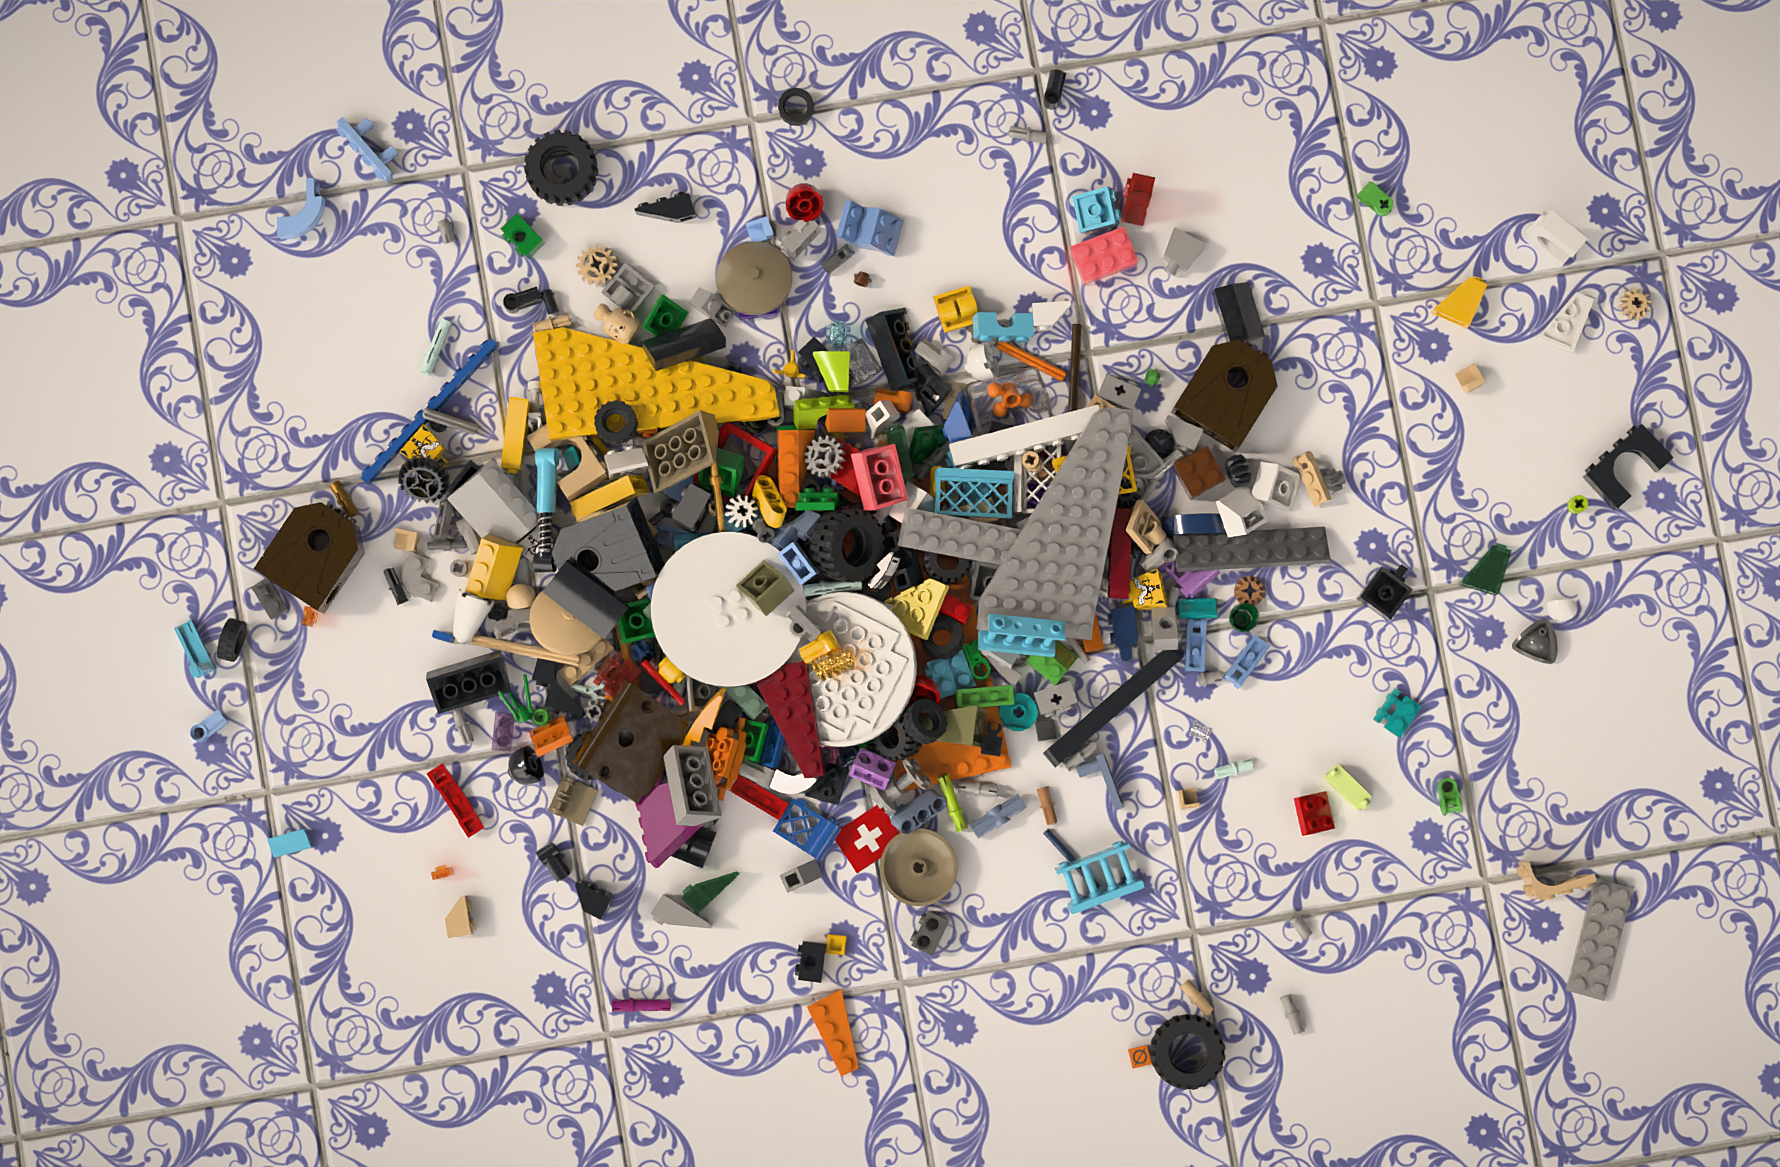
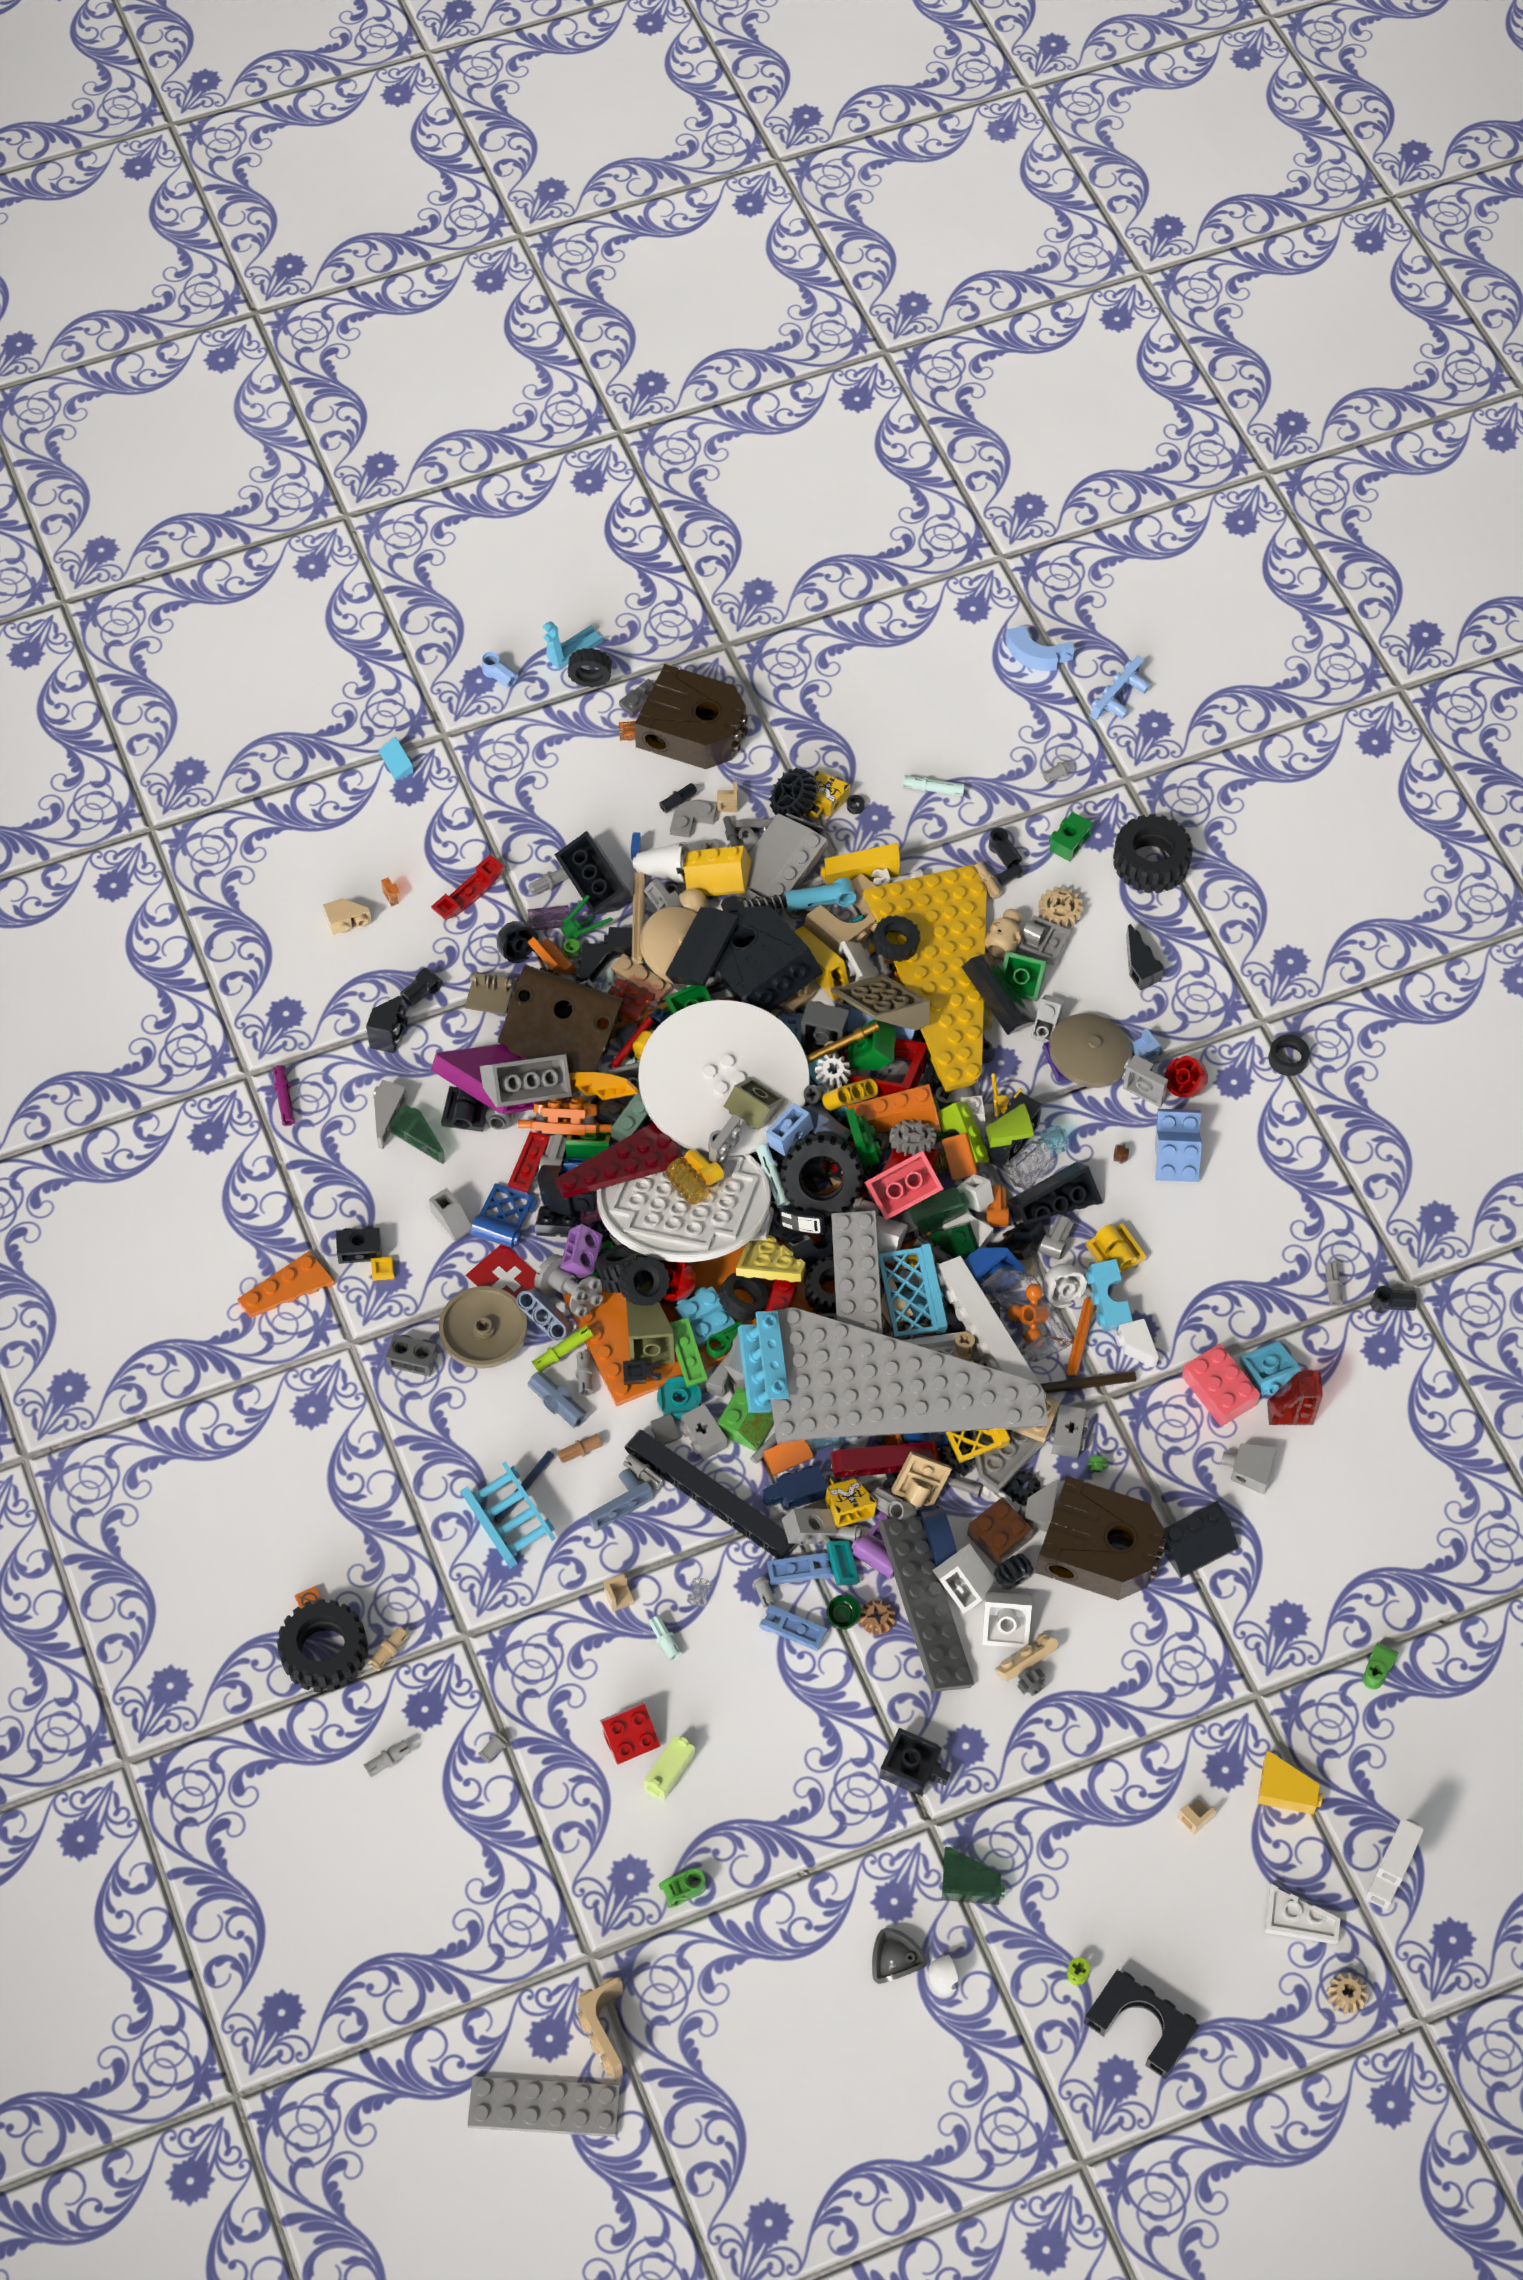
camera: 75 degrees right, 25 degrees down
pearl gold pin [329,480,359,518] -> none
blue plate [361,338,499,485] -> none
light grey axle [422,408,478,435] -> none
dark grey bar [821,244,855,275] -> none
teal plate [1373,688,1422,738] -> none

